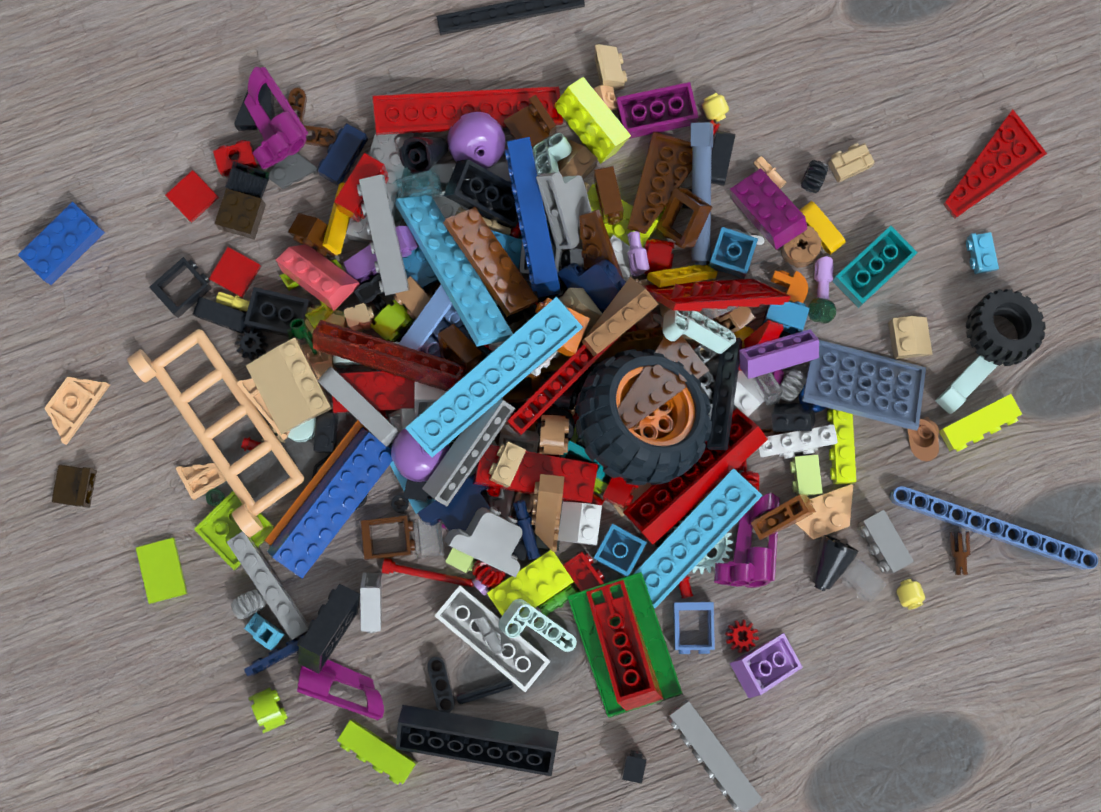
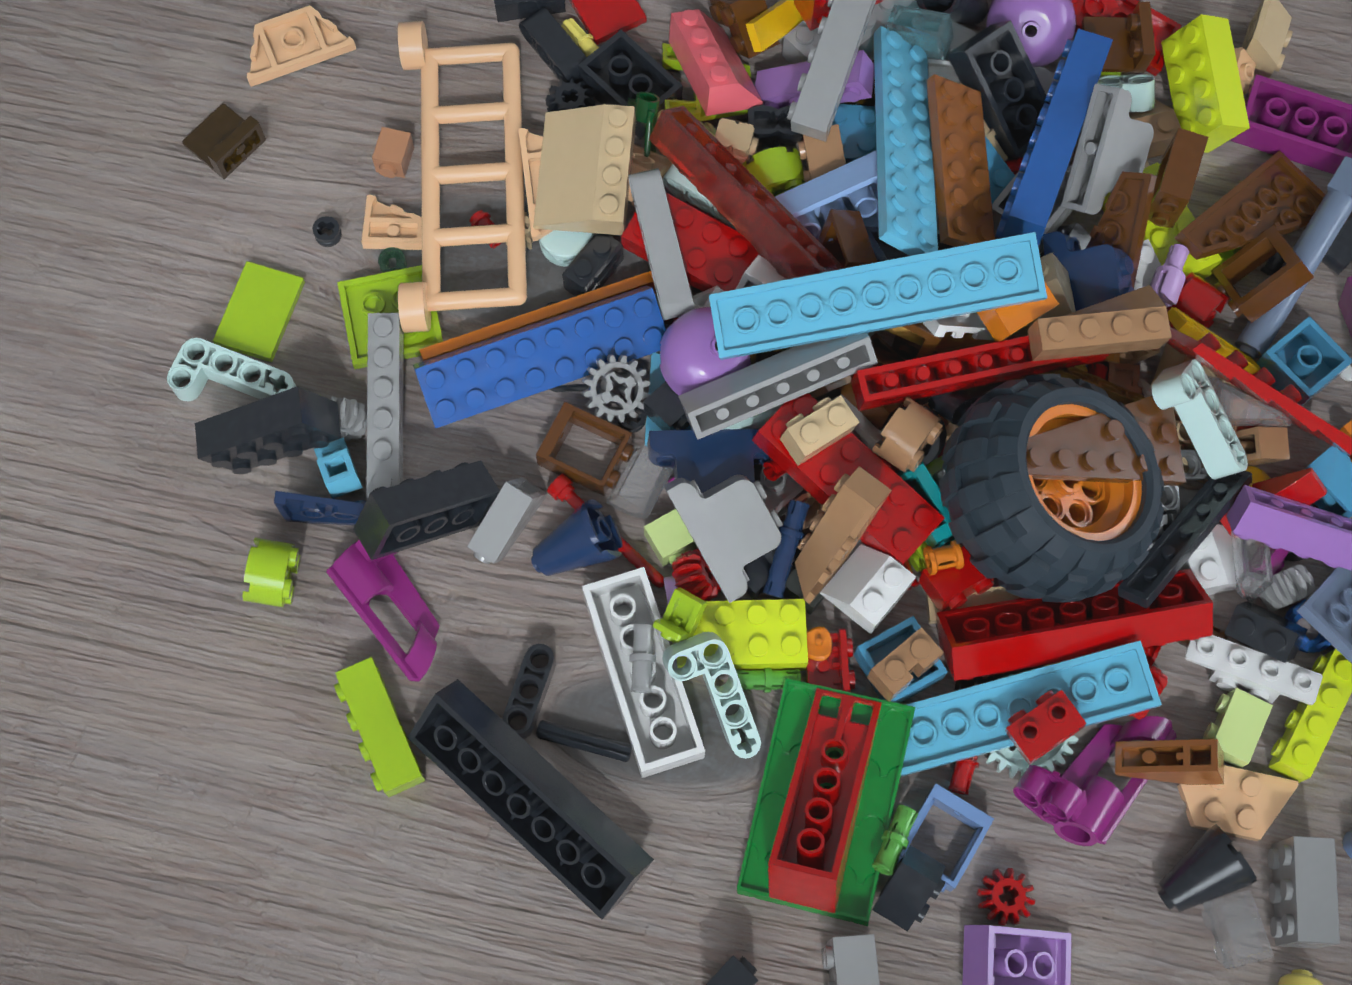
camera: 25 degrees right, 10 degrees down
none -> light aqua beam [167,338,297,402]
none -> black brick [195,386,341,475]
none -> black bush [312,216,342,247]
none -> nougat brick [372,127,414,178]
none -> dark blue cone [531,499,623,576]
none -> light grey gear [581,354,650,422]
none -> lime bracket [652,587,707,643]
none -> orange piece [807,626,832,661]
none -> medium nougat brick [867,627,944,702]
none -> bright green pin [872,805,918,876]
none -> black brick [872,845,946,932]
none -> orange bush [923,540,964,575]
none -> red brick [1005,690,1087,765]

